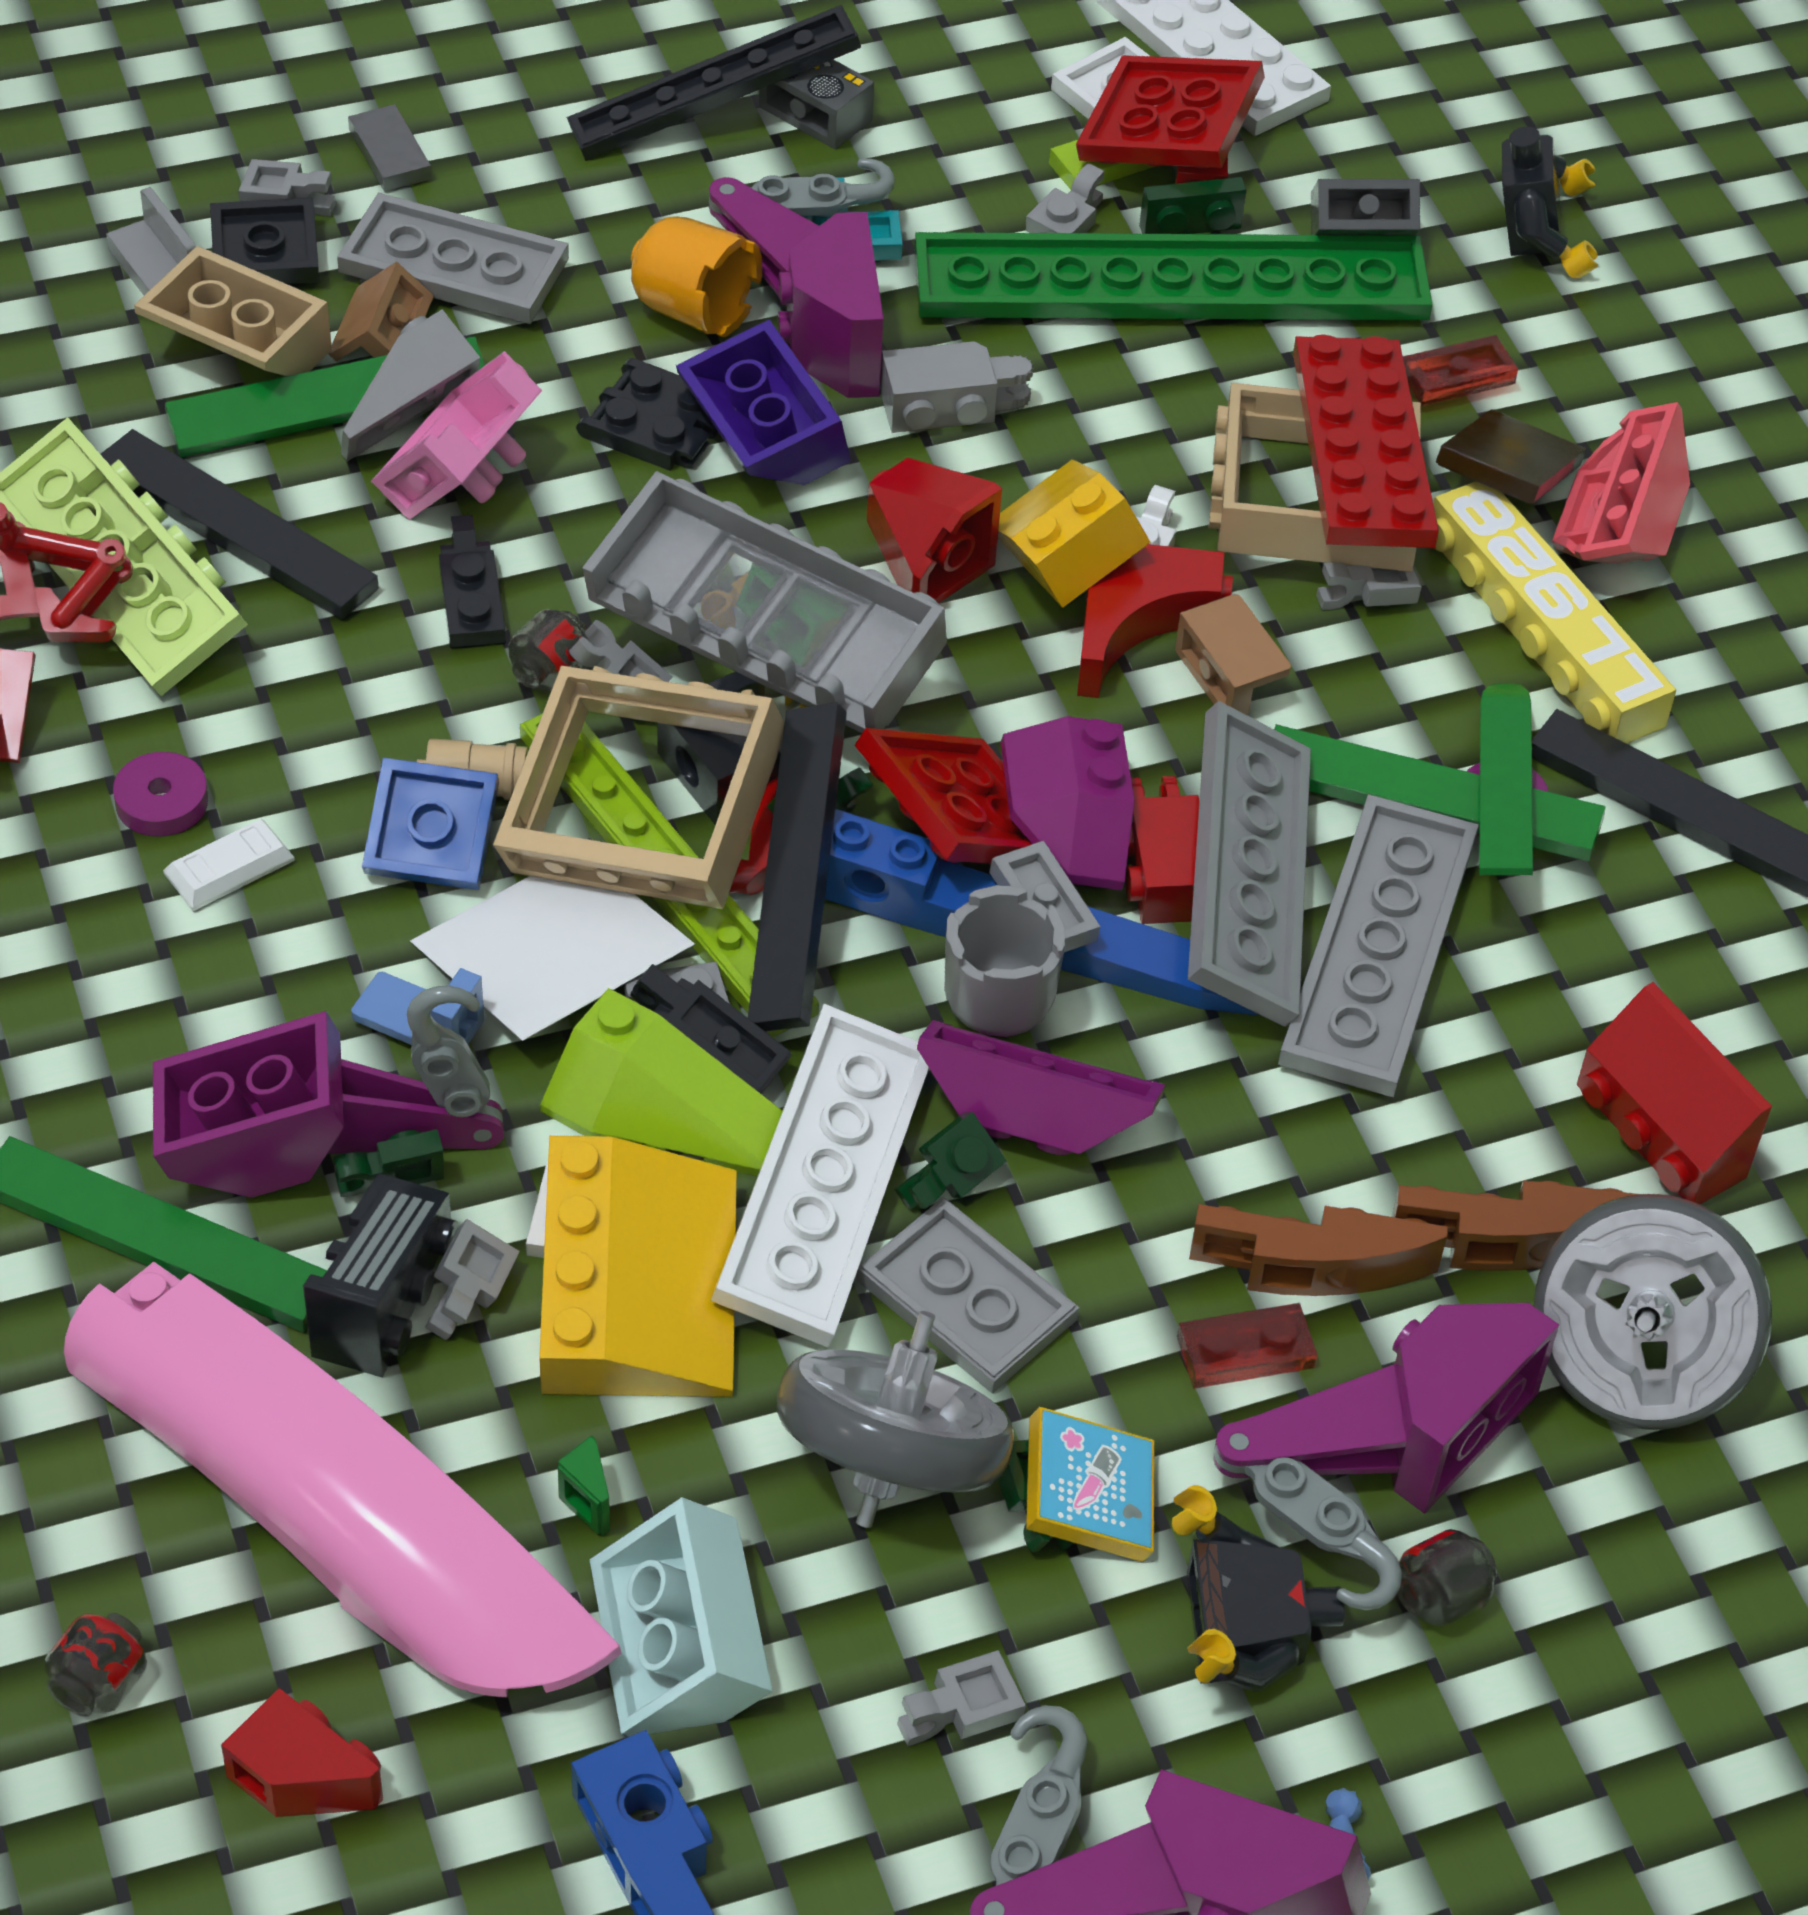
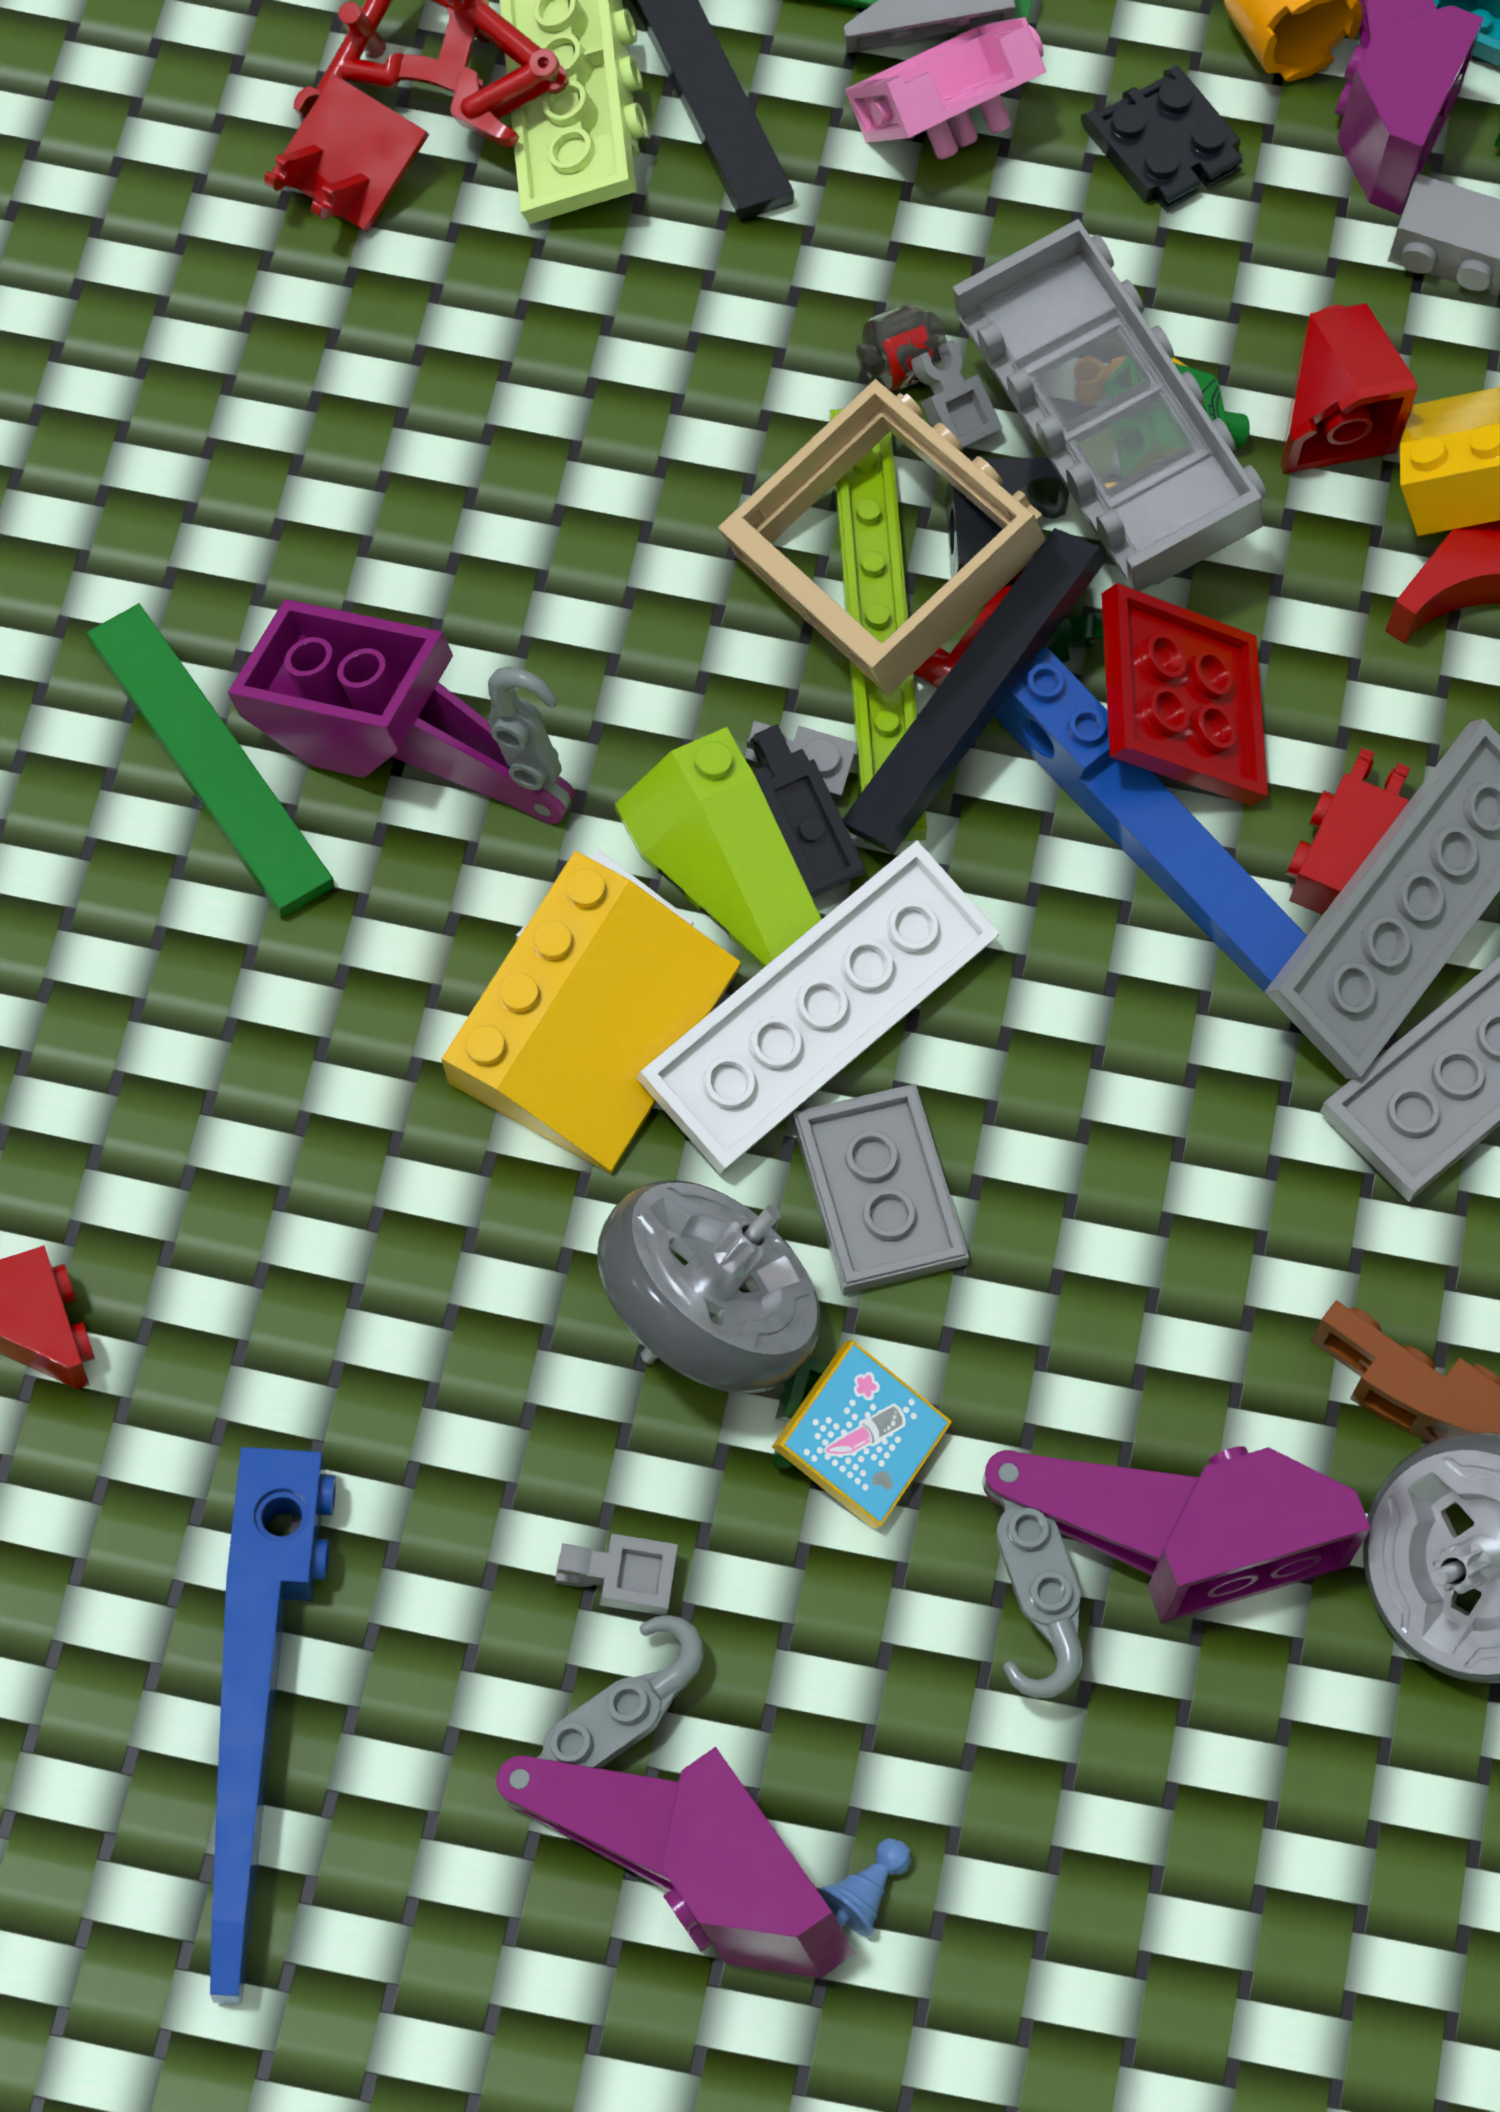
camera: 30 degrees right, 15 degrees up
bright pink slope [64,1262,622,1697] -> none
magenta piece [113,752,208,837] -> none
white tile [163,819,295,911] -> none
black wedge [303,1173,458,1378] -> none
dark green plate [334,1129,444,1197] -> none
medium blue bracket [351,968,485,1045] -> none
plate [362,757,499,890] -> none
white sticker [410,876,695,1041] -> none
tan piece [417,738,528,800] -> none
light grey plate [425,1219,520,1340] -> none
black hinge [439,514,506,648] -> none
green slope [558,1436,610,1537] -> none
light aqua slope [590,1497,773,1737] -> none
dark purple slope [676,320,851,485] -> none
dark green plate [894,1112,1007,1209] -> none
magenta wedge [917,1020,1165,1155] -> none
light grey cylinder [944,885,1066,1037] -> none
light grey plate [989,841,1101,952] -> none
magenta wedge [1000,716,1135,890] -> none
torso [1172,1485,1345,1692] -> none
clear red plate [1177,1303,1317,1389] -> none
dark orange slope [1189,1204,1448,1296] -> none
clear smoke head [1398,1529,1497,1627] -> none

